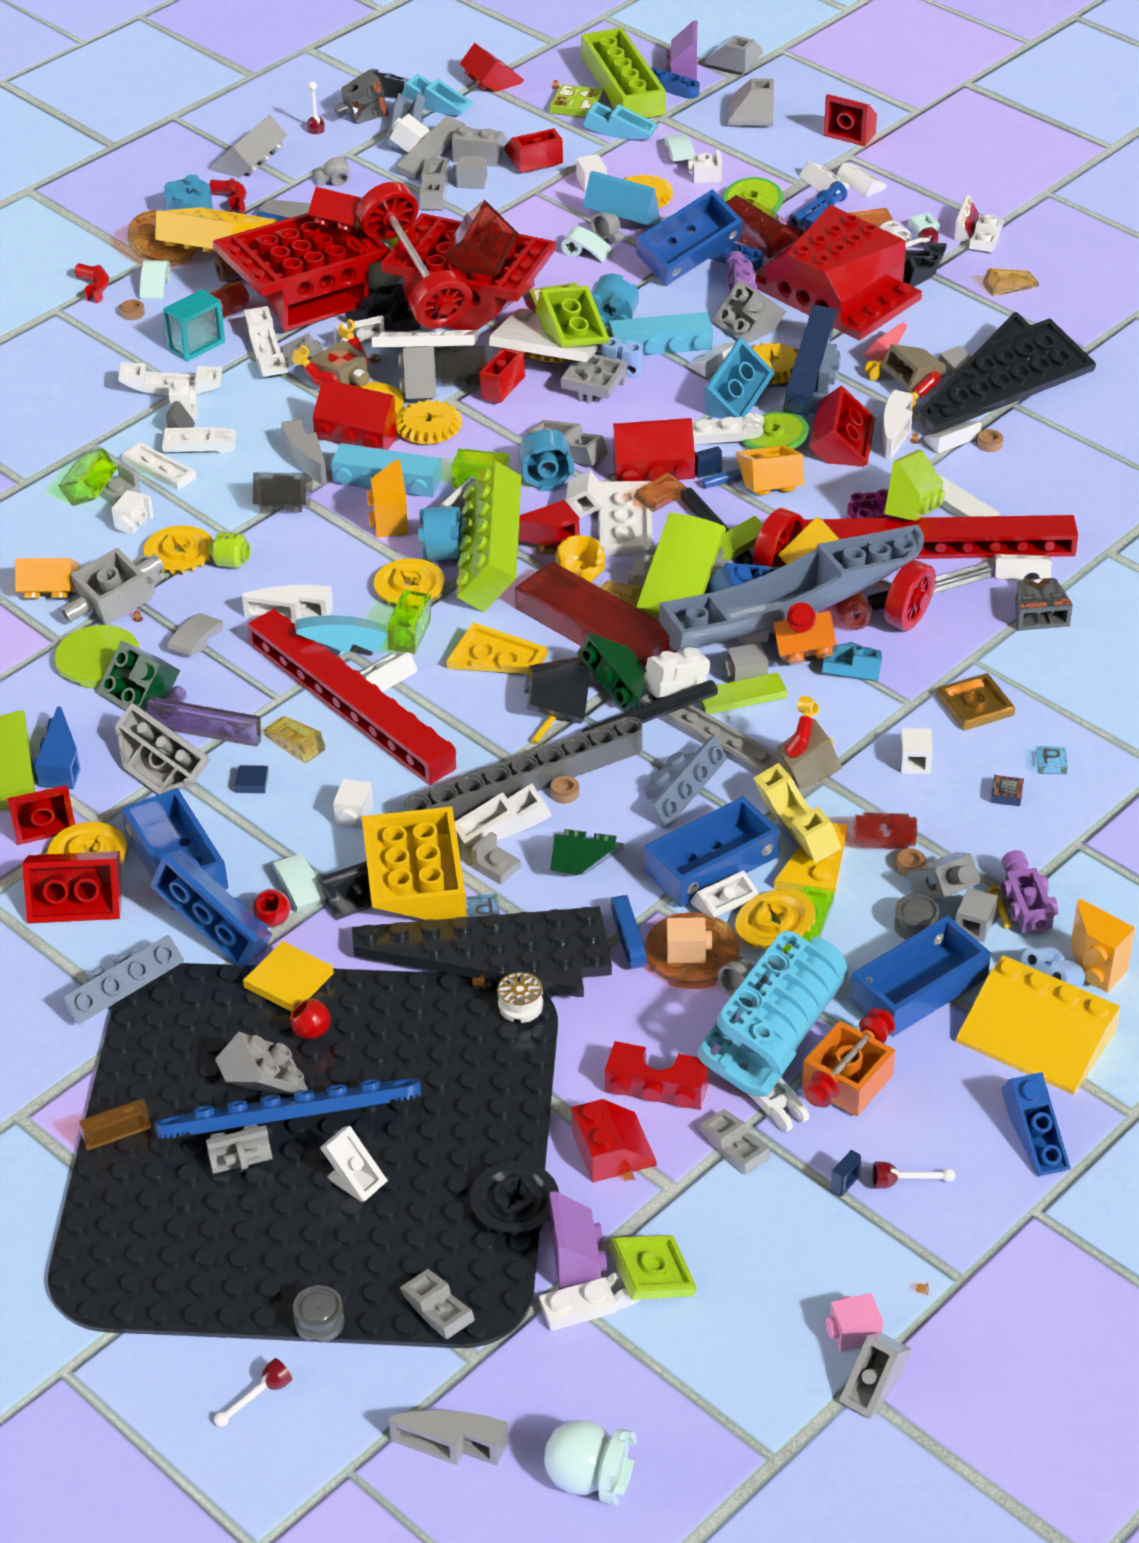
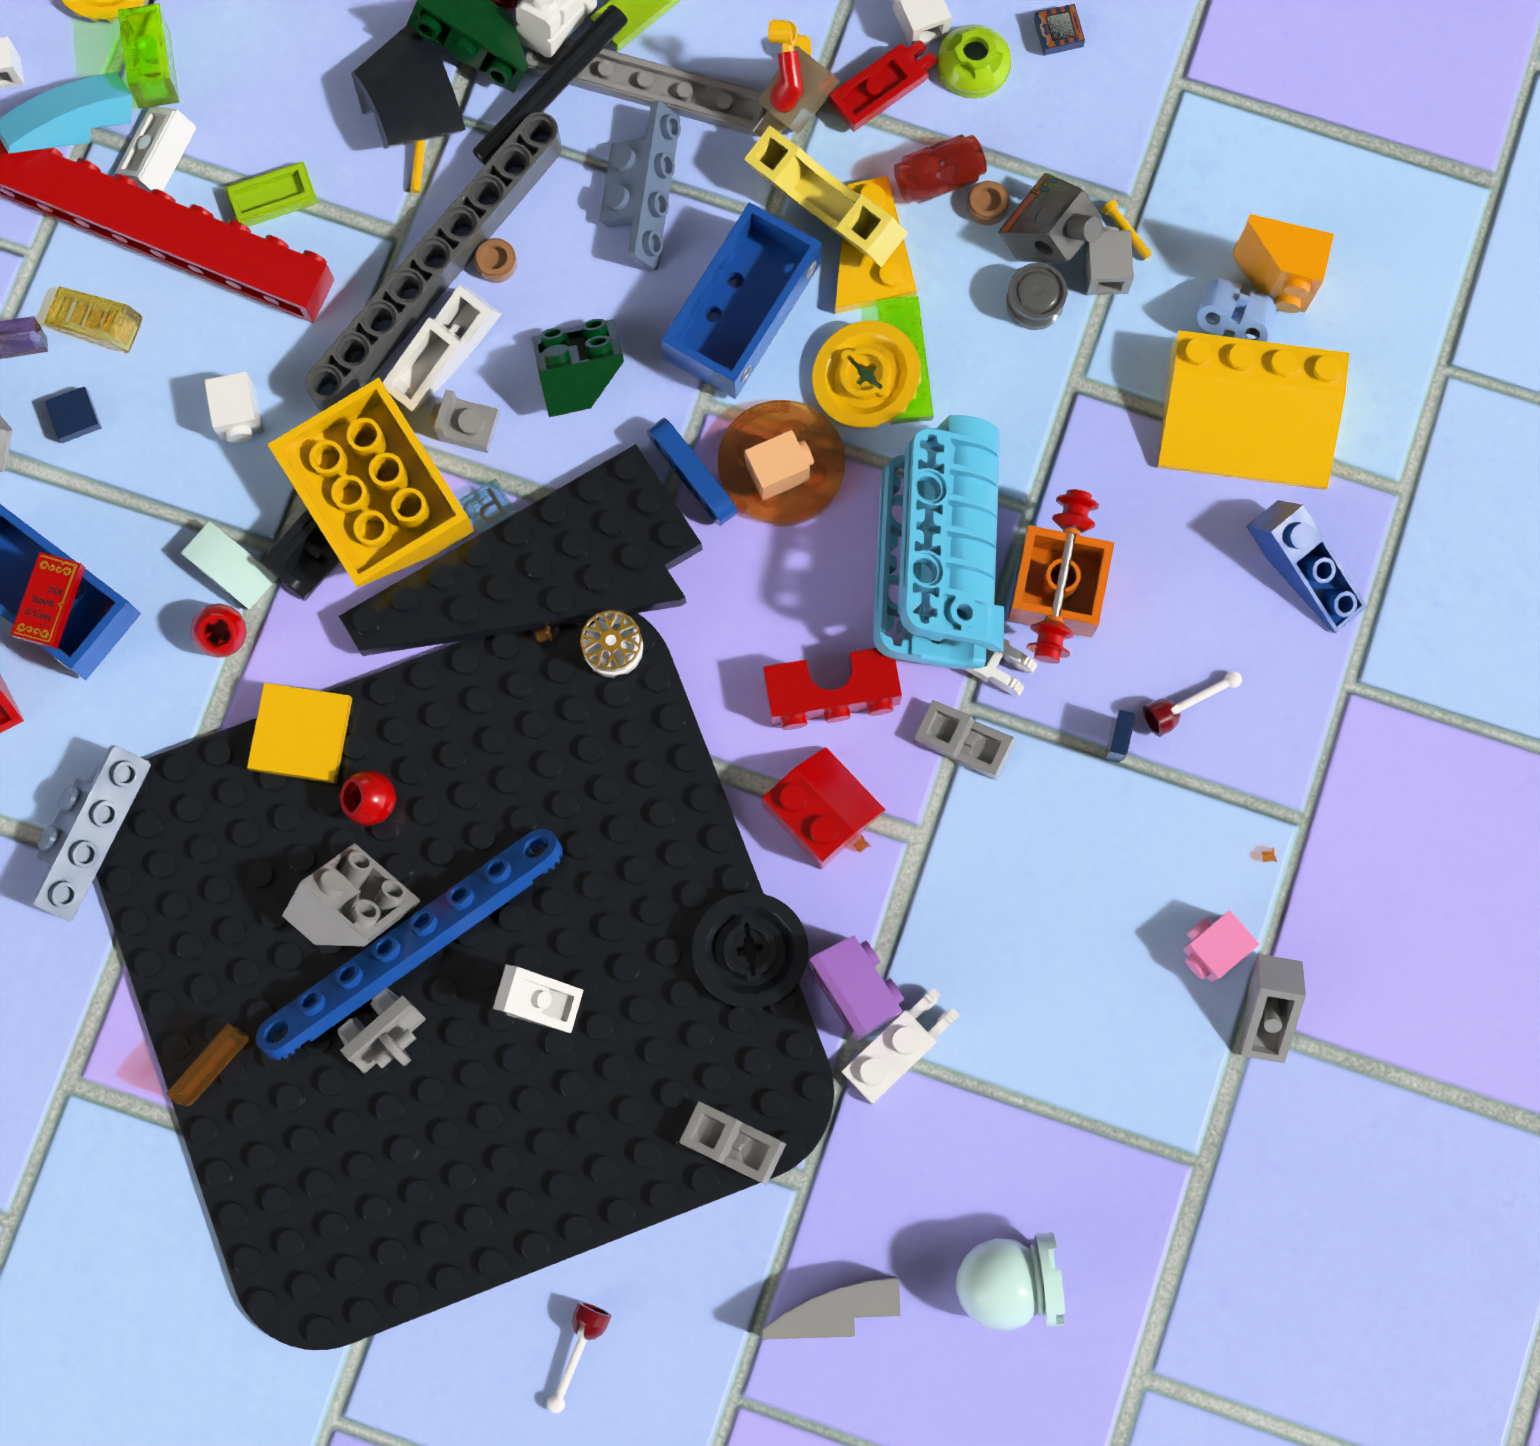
camera: 25 degrees left, 35 degrees up
blue slope [150,850,272,967] -> none
dark grey wheel [293,1285,345,1343] -> none
yellow wing [446,622,548,674] -> none
lime tile [608,1235,697,1300] -> none
white slope [690,870,760,919] -> none
light grey piece [718,960,754,997] -> none
blue piece [850,915,991,1037] -> none
medium lavender brick [1001,850,1058,933] -> none
none -> red tile [10,552,86,650]
none -> lime tile [224,161,319,227]
none -> red hinge [828,40,937,132]
none -> lime piece [936,24,1011,99]

